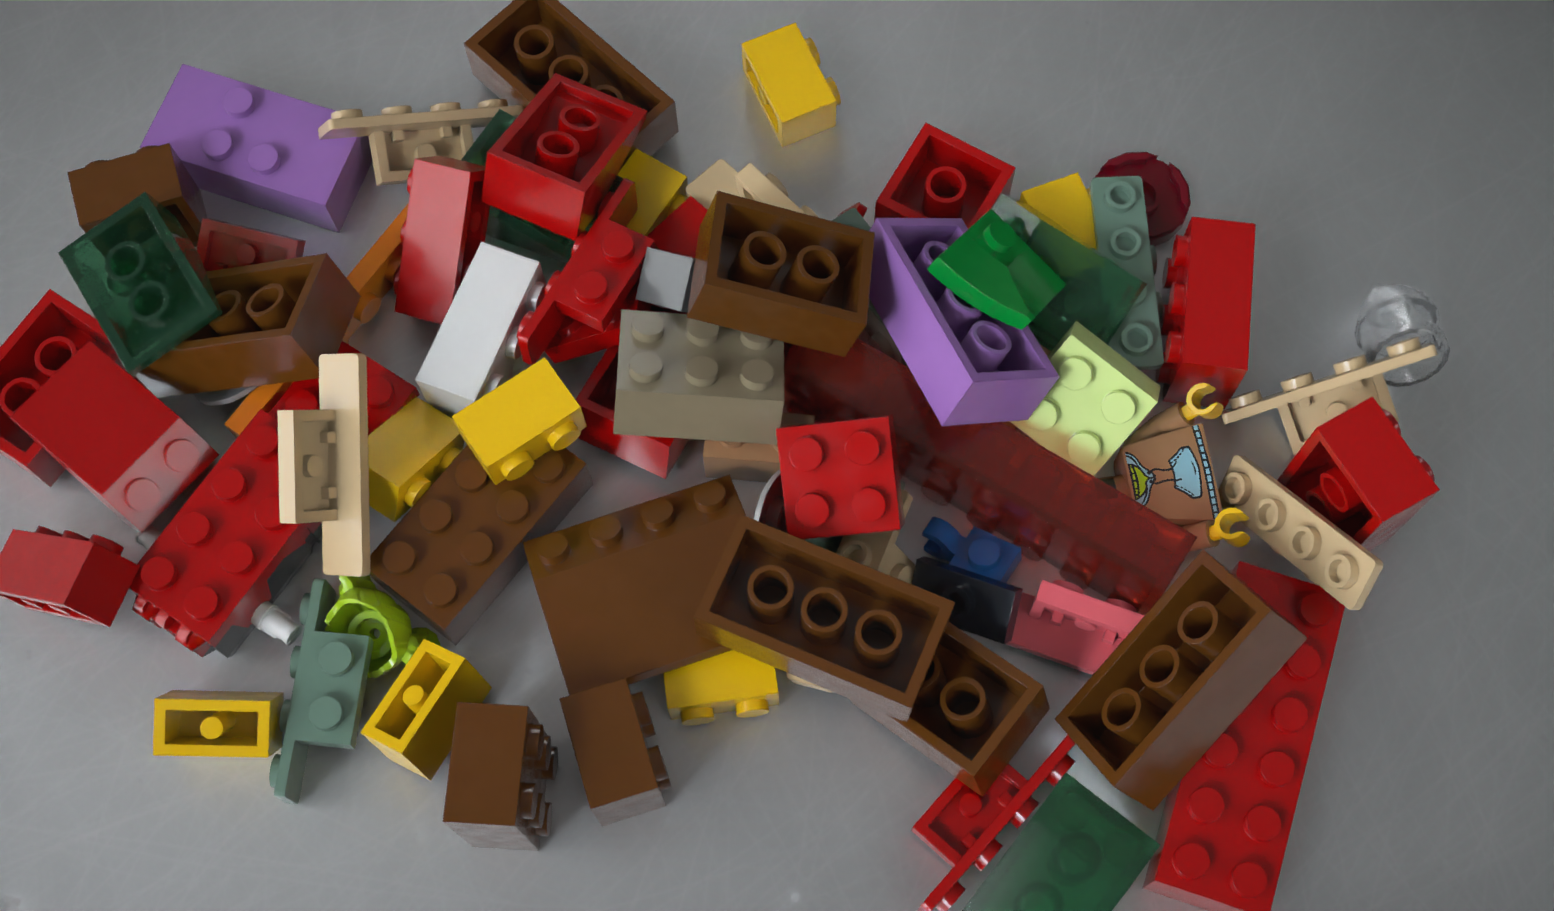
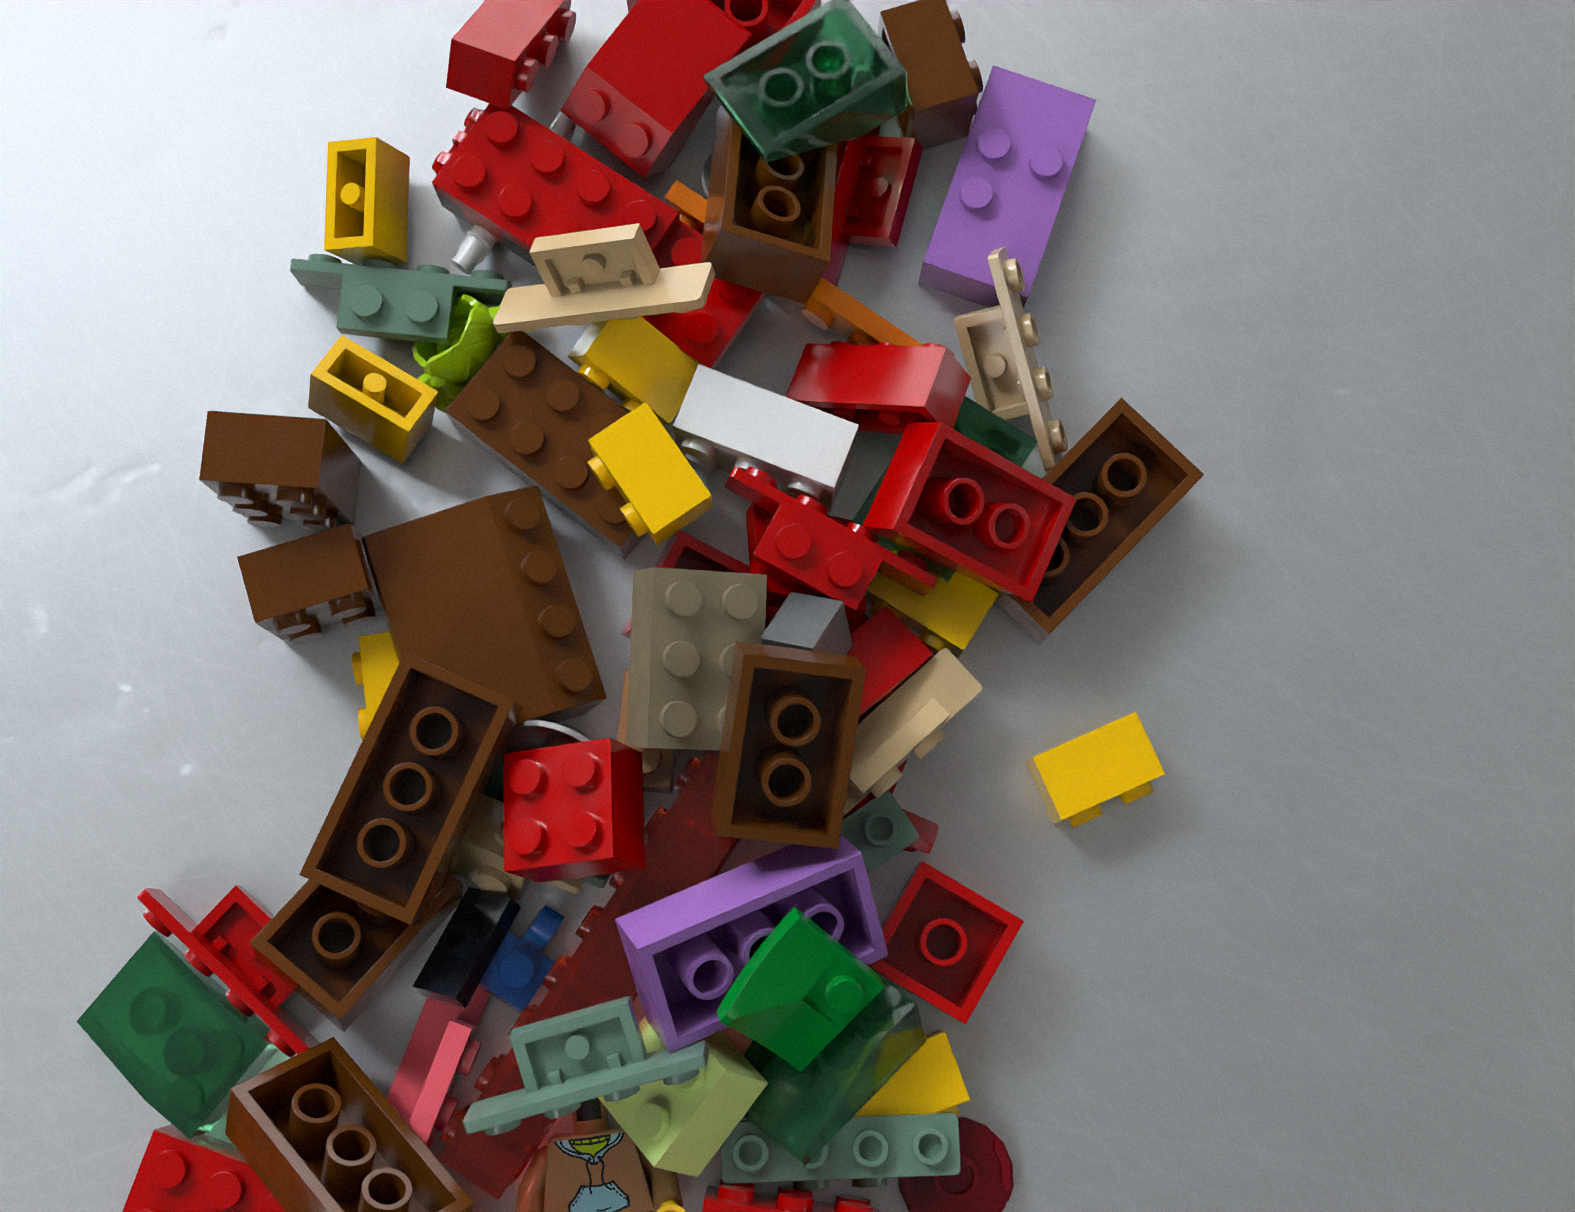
camera: 85 degrees right, 10 degrees up
none -> sand green bracket [463,996,709,1136]

